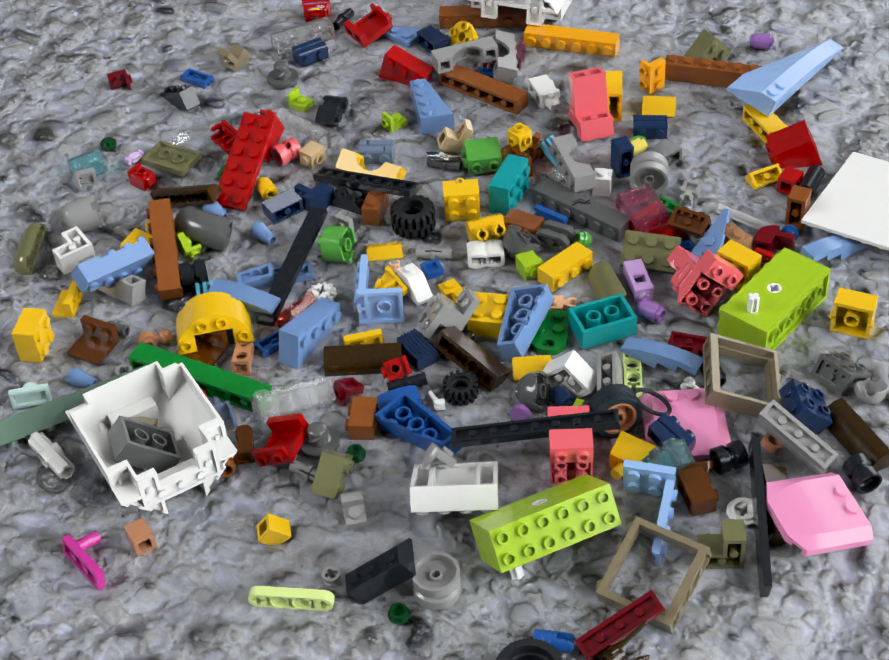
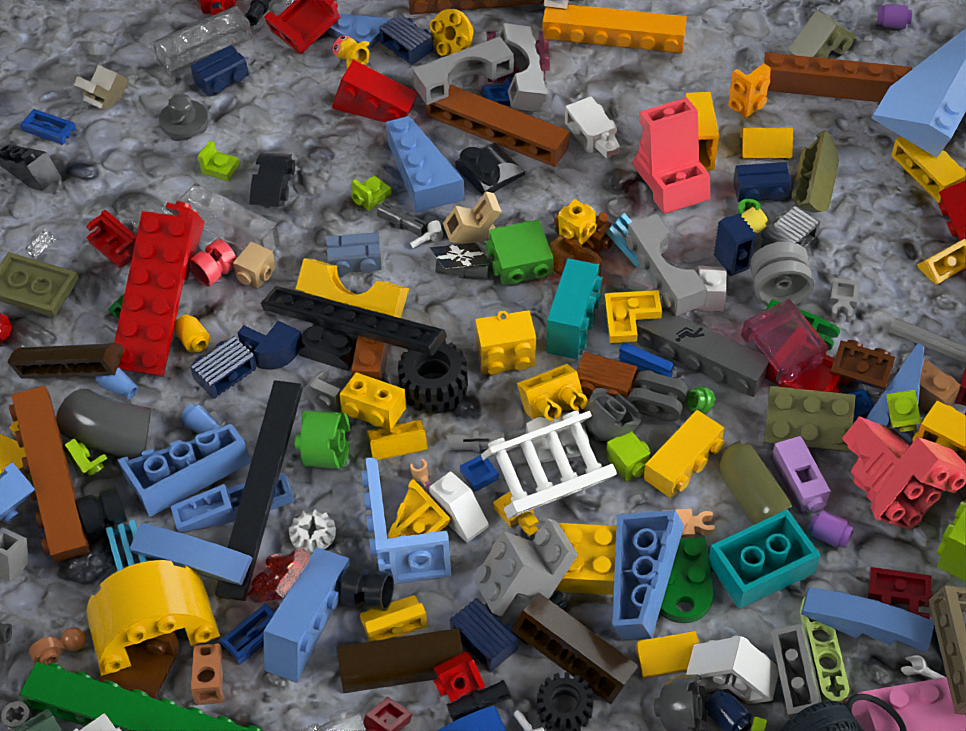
camera: 10 degrees left, 10 degrees up
none -> medium blue wedge [117,424,251,517]
none -> yellow animal [332,35,370,69]
none -> yellow brick [340,372,406,431]
none -> black wheel [341,567,394,611]
none -> dark grey pin [377,202,428,237]
none -> white hand [410,220,443,248]
none -> black slope [455,142,525,195]
none -> white fence [481,410,617,519]
none -> yellow plate [604,290,662,343]
none -> olive brick [792,130,839,213]
none -> lime bracket [886,390,922,433]

